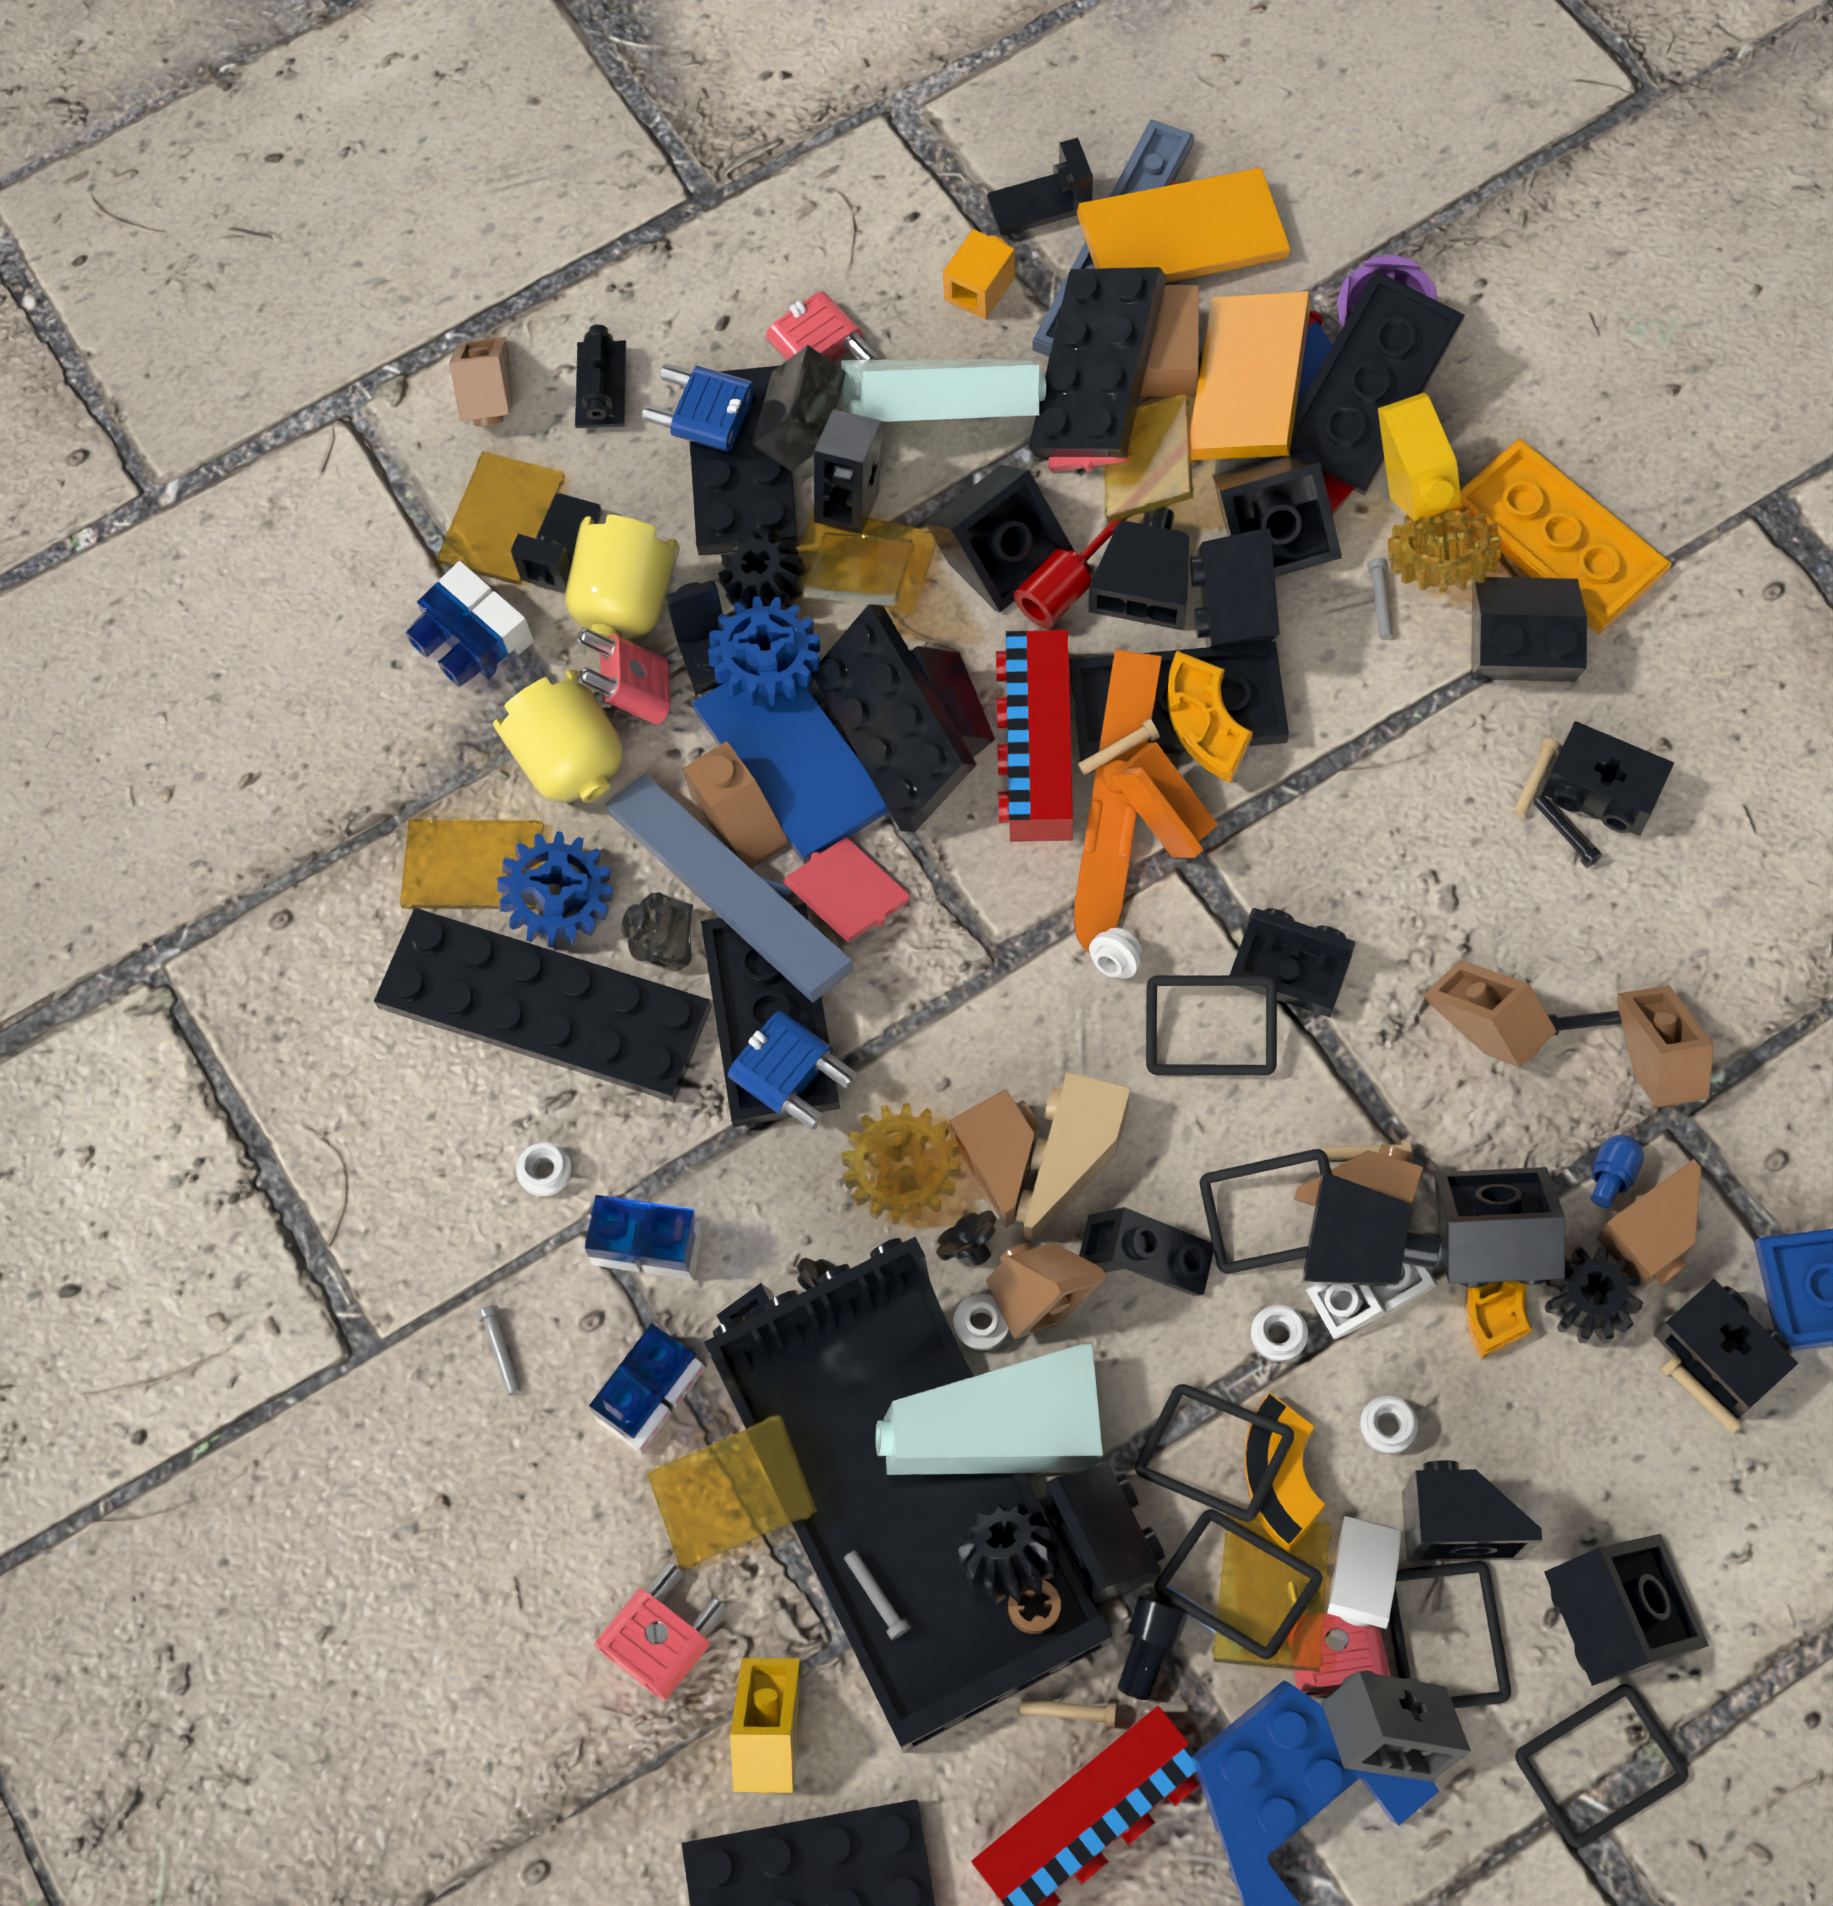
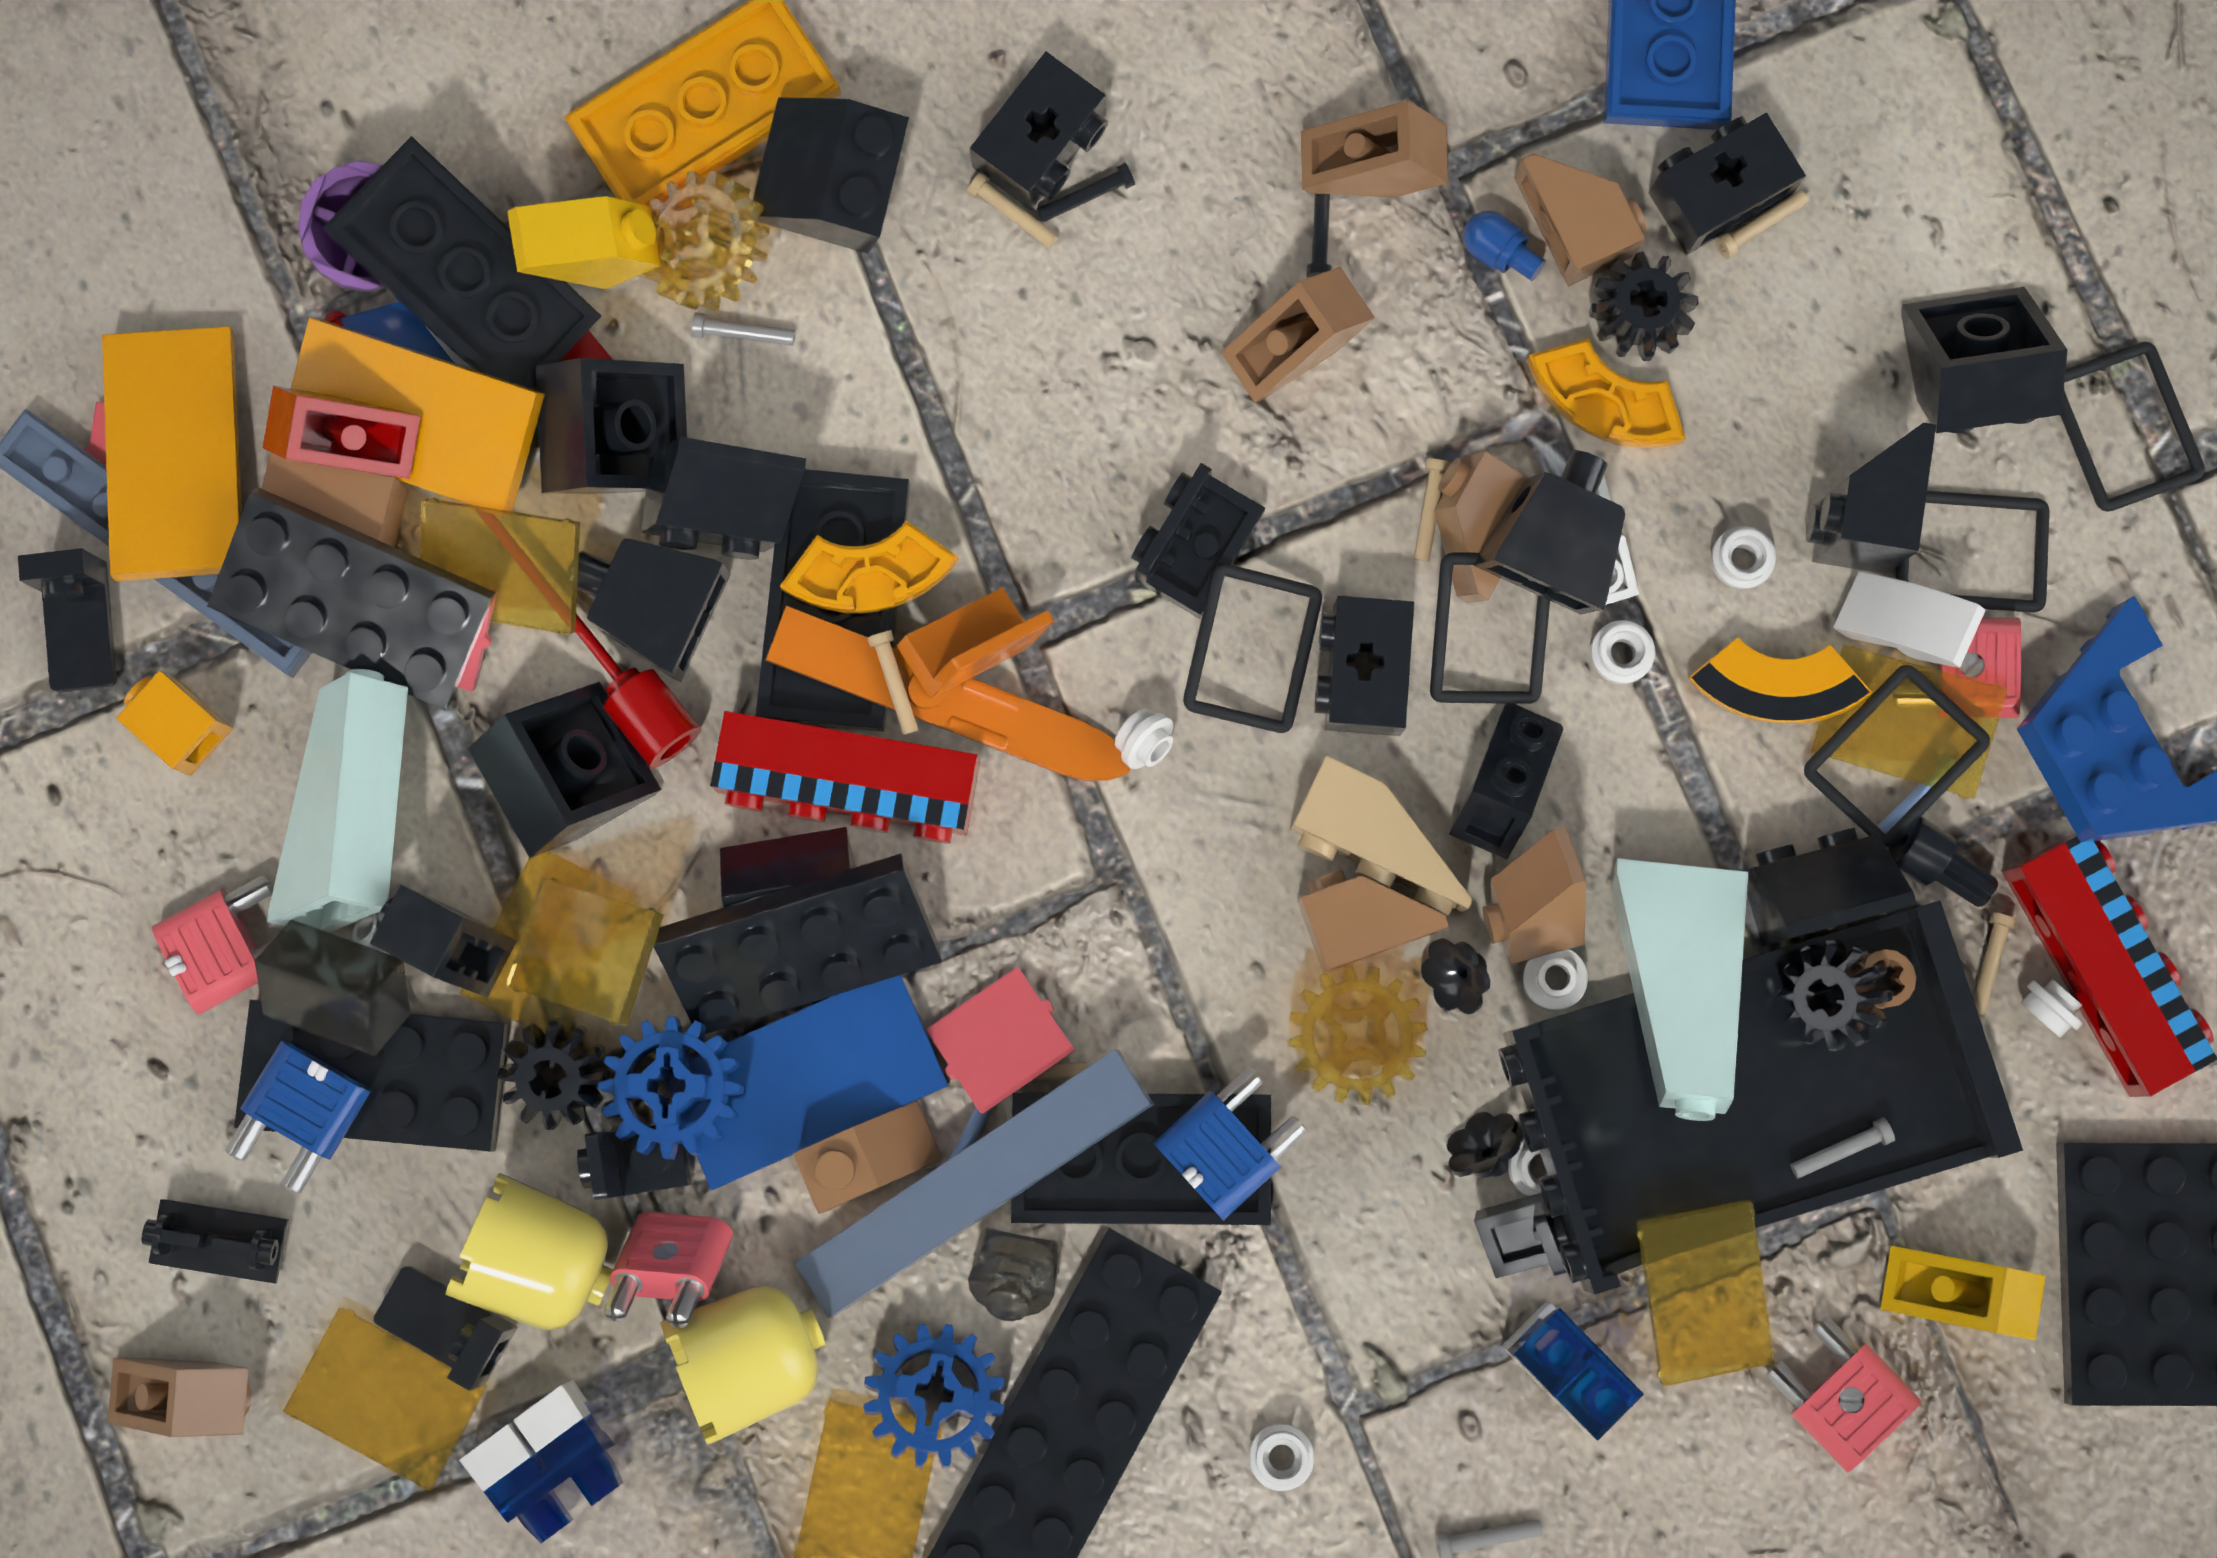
camera: 85 degrees left, 15 degrees up
clear blue hips [584,1195,704,1281] -> none
black piece [1135,1384,1294,1522] -> none
dark grey brick [1322,1670,1471,1782] -> none
black slope [1434,1167,1565,1287] -> none
none -> red slope [262,385,421,479]
none -> black brick [1314,596,1415,736]
none -> white plate [2021,979,2084,1038]

